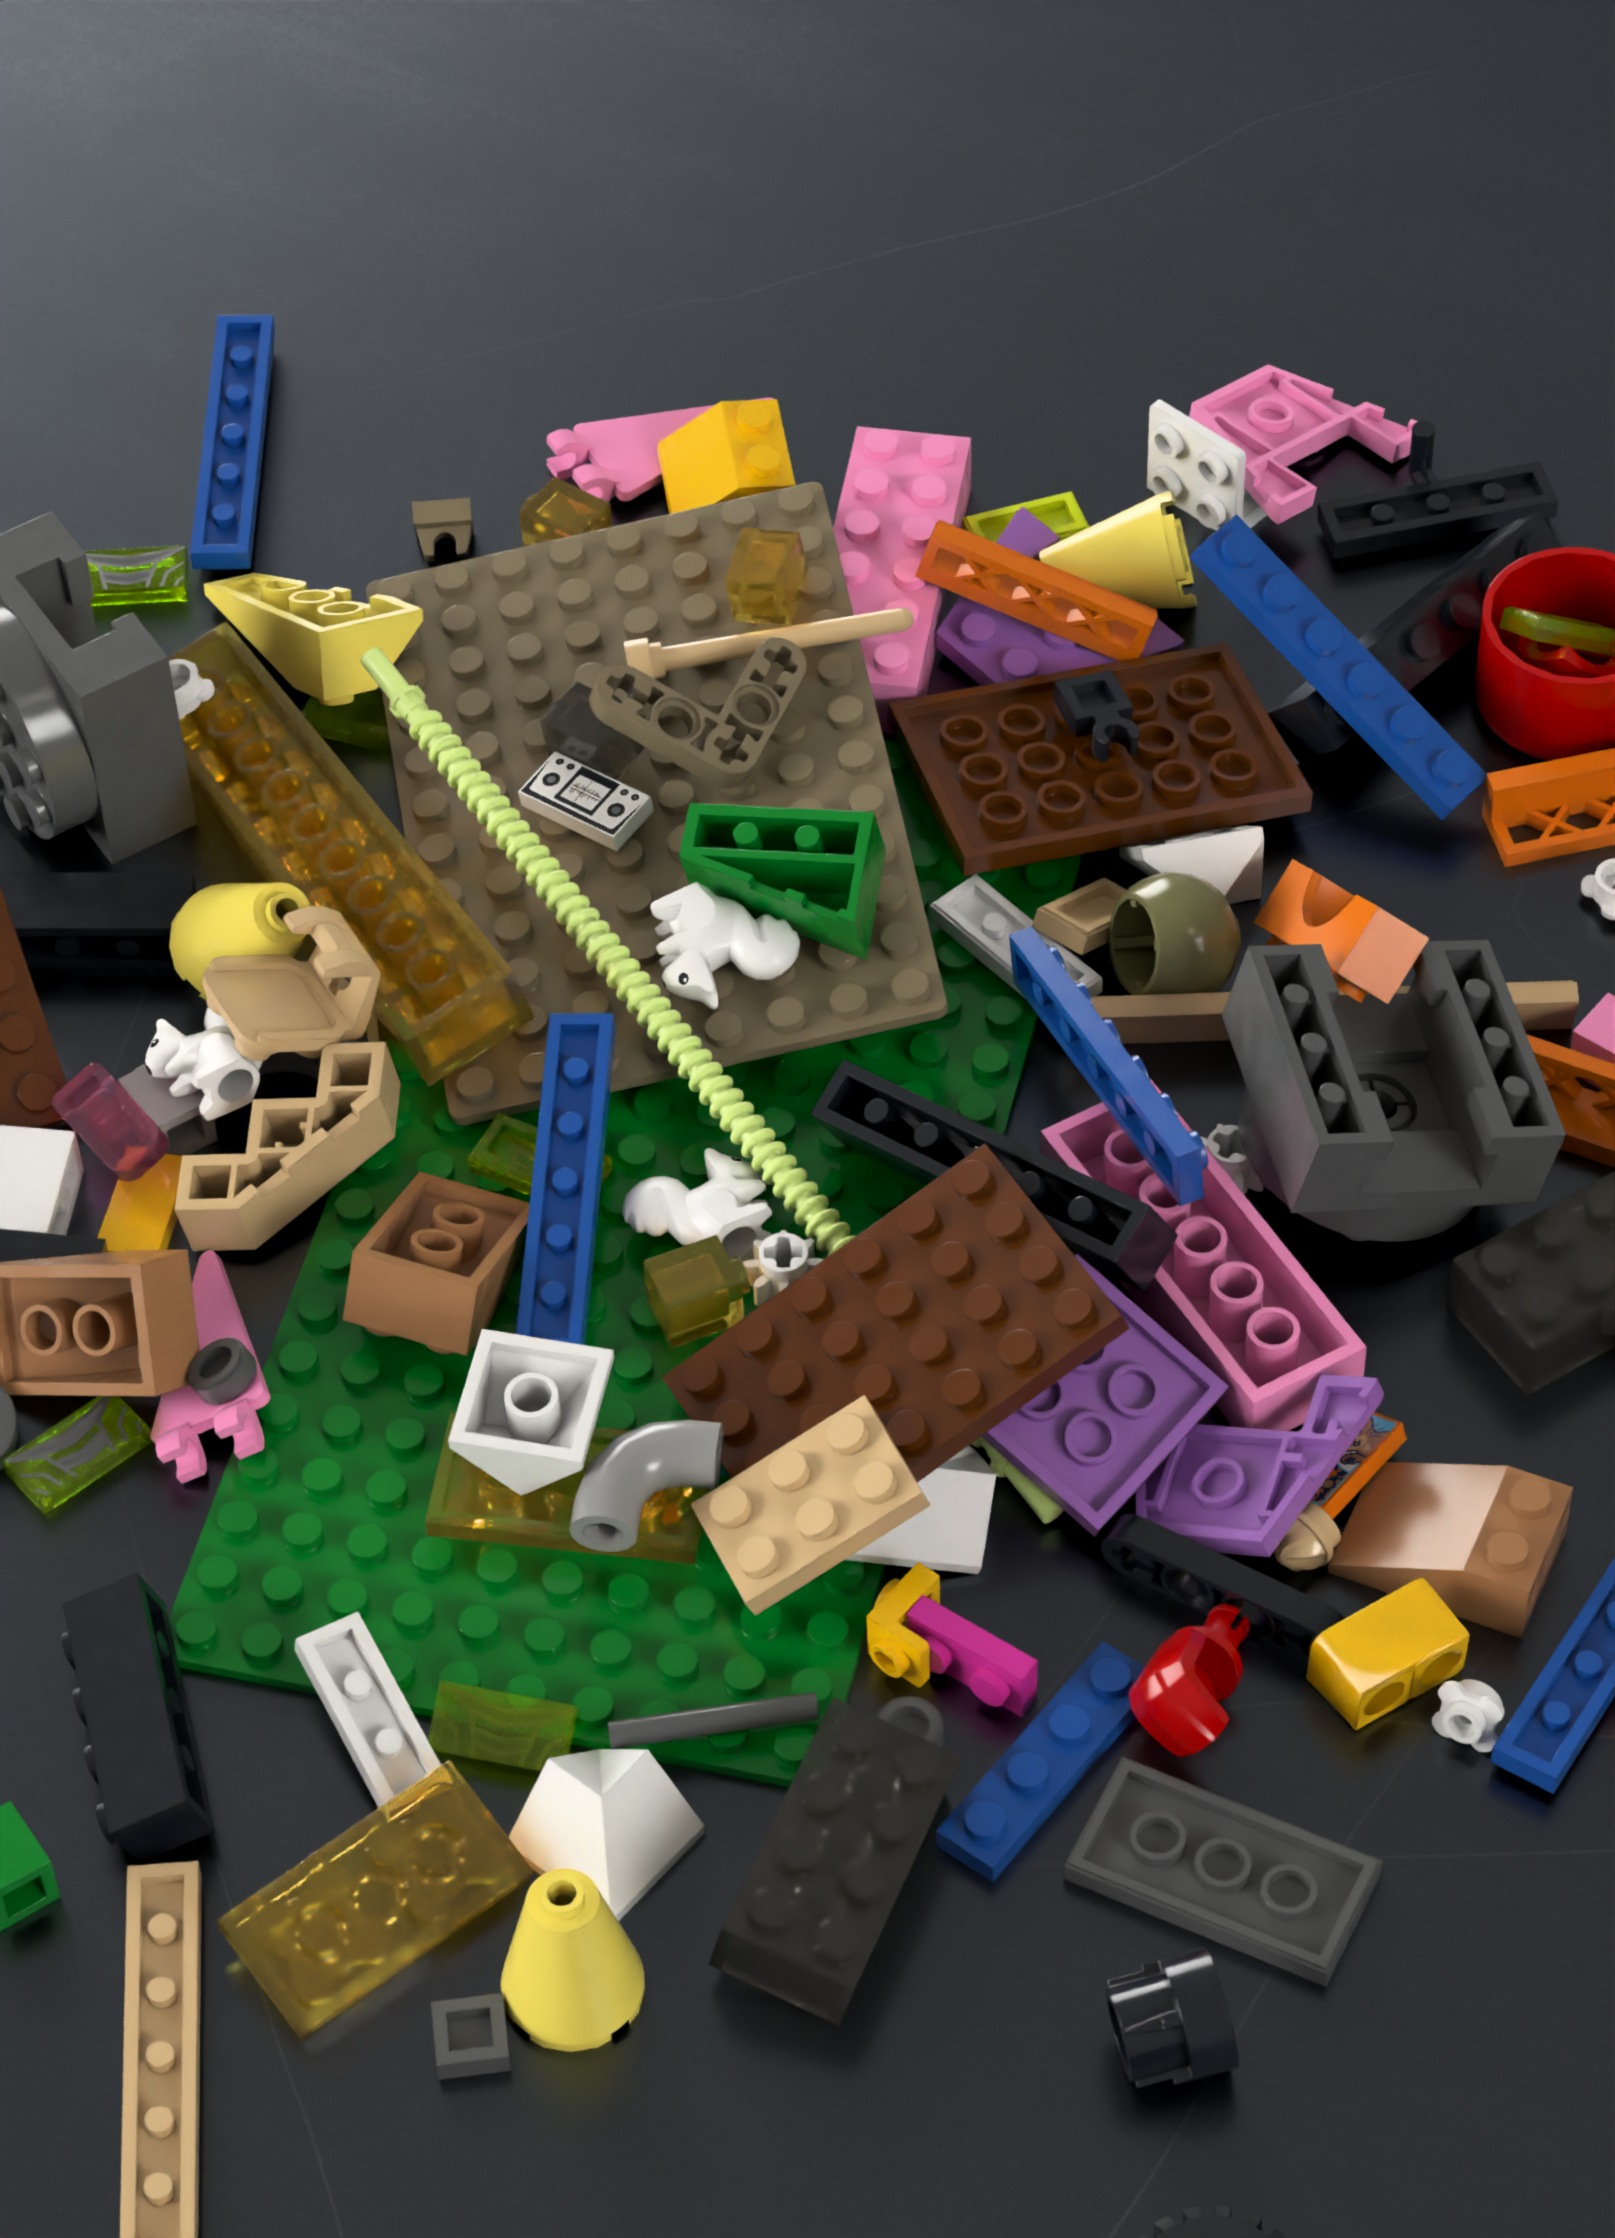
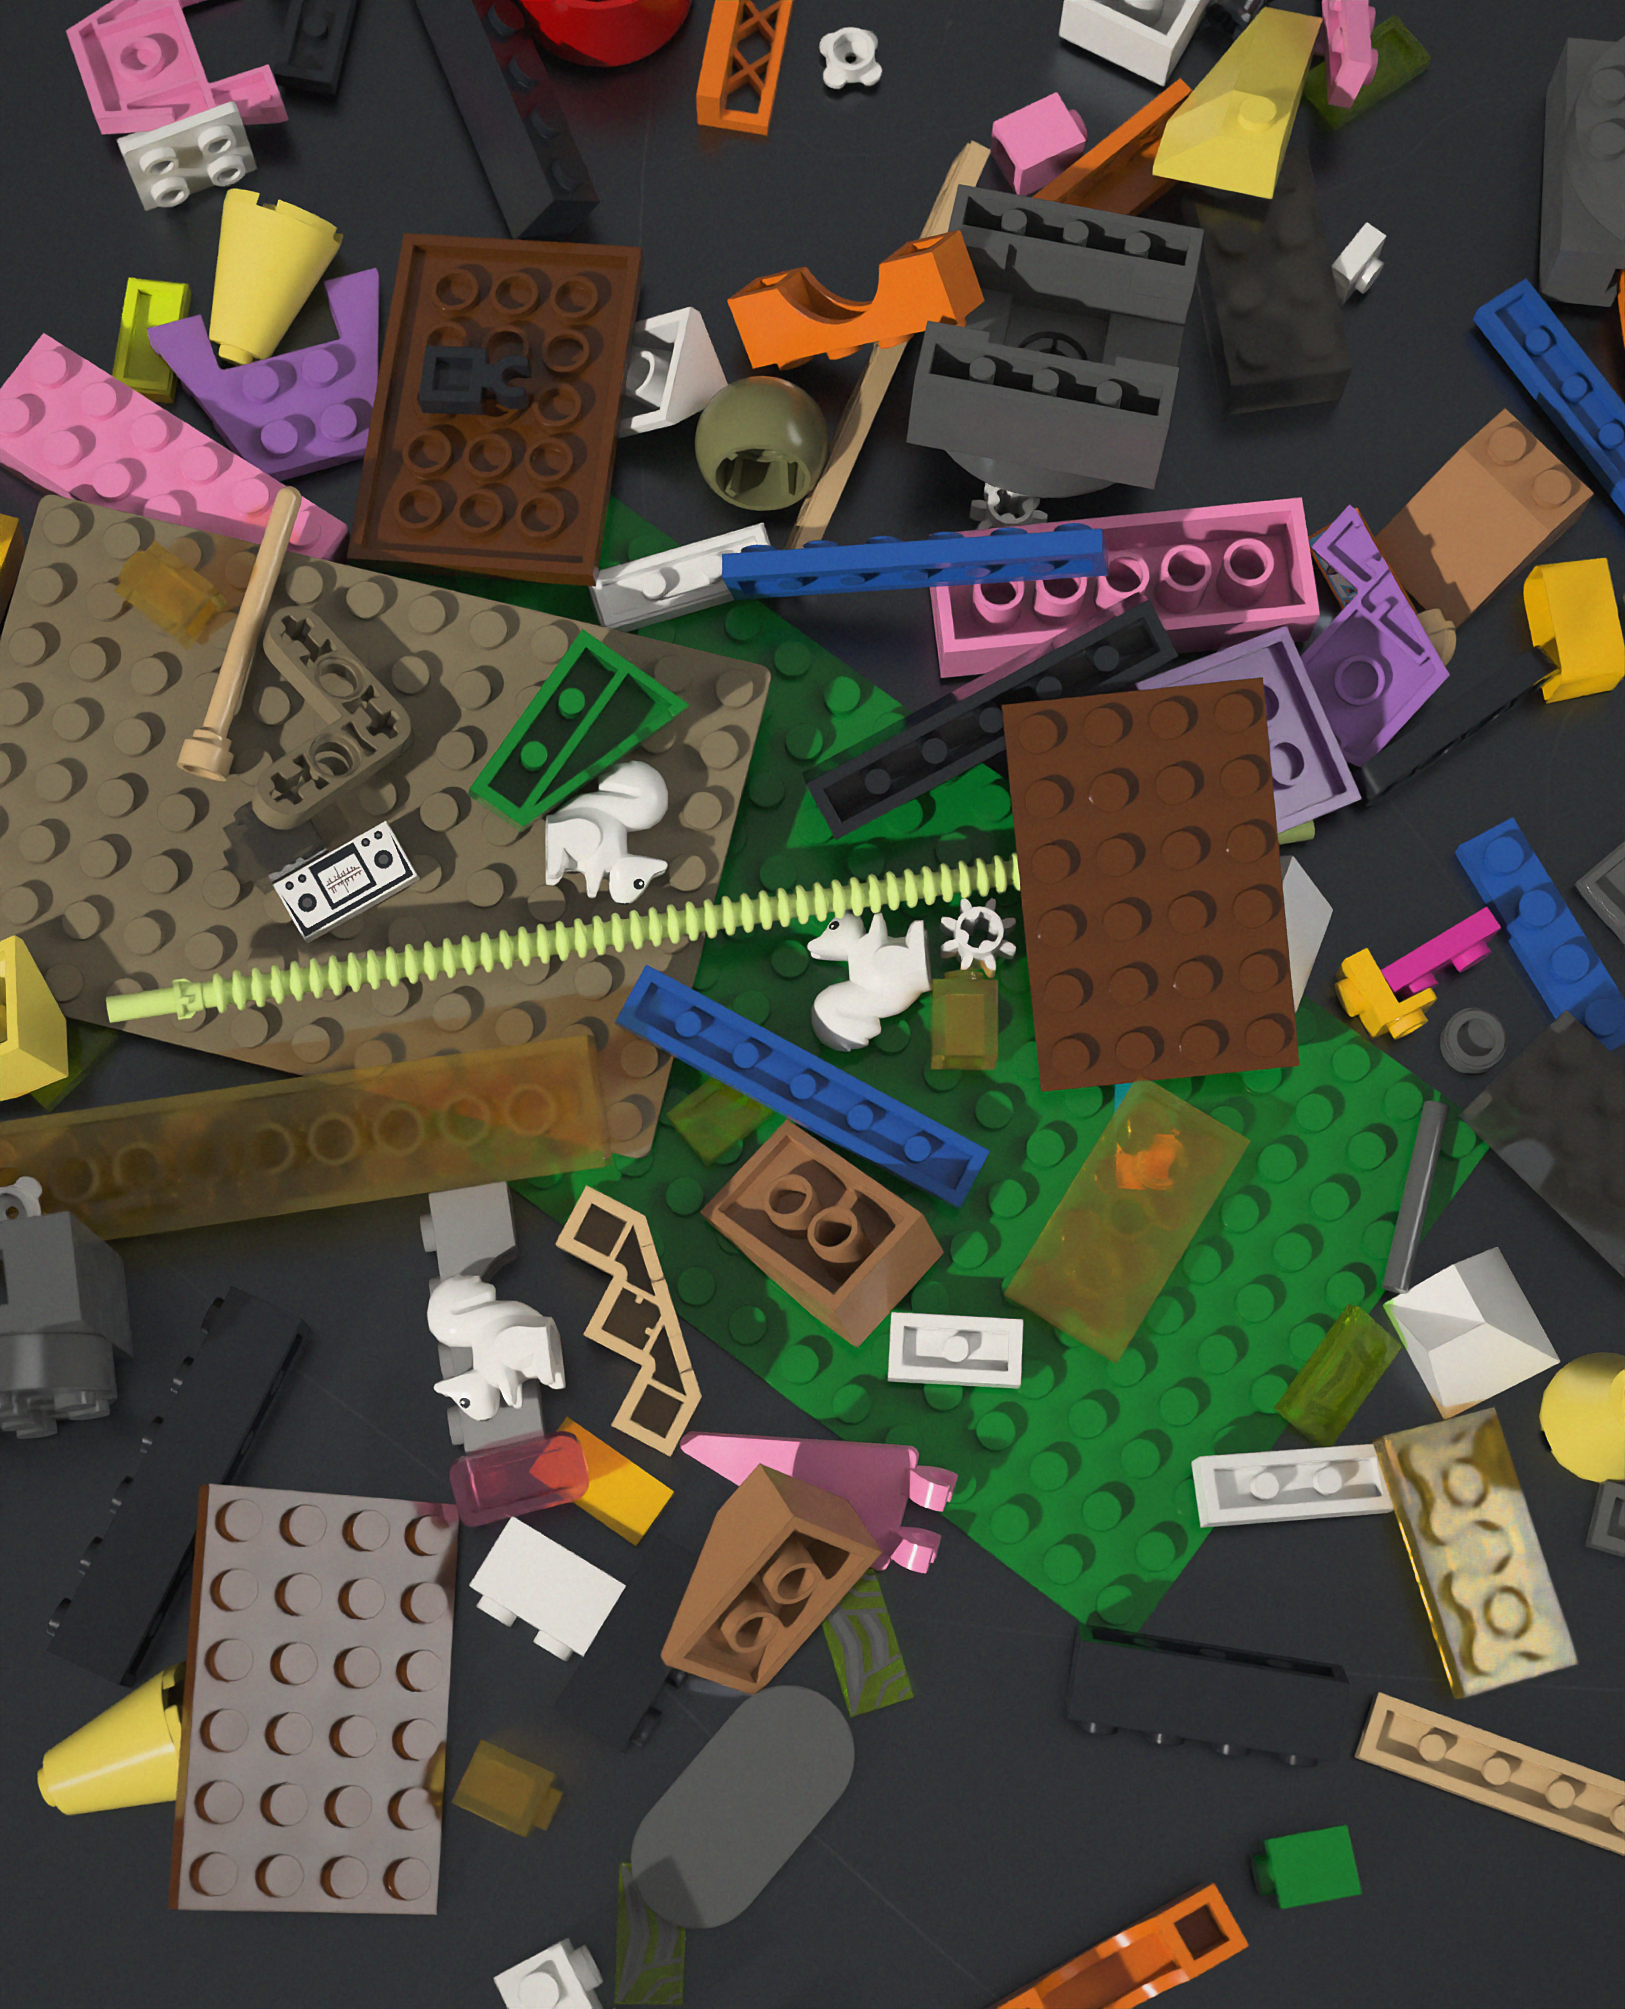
camera: 70 degrees left, 25 degrees up
light yellow cone [169,882,311,1000] -> none
dark grey tile [187,1338,257,1405] -> none
tan piece [202,906,380,1061] -> none
white slope [448,1329,614,1496] -> none
light grey cylinder [569,1420,724,1552] -> none
tan plate [691,1395,931,1616] -> none
orange fence [915,520,1158,661] -> none
tan tile [1032,877,1127,955] -> none
red piece [1129,1604,1250,1757] -> none
blue plate [1190,514,1486,820] -> none
none -> white plate [888,1312,1023,1389]

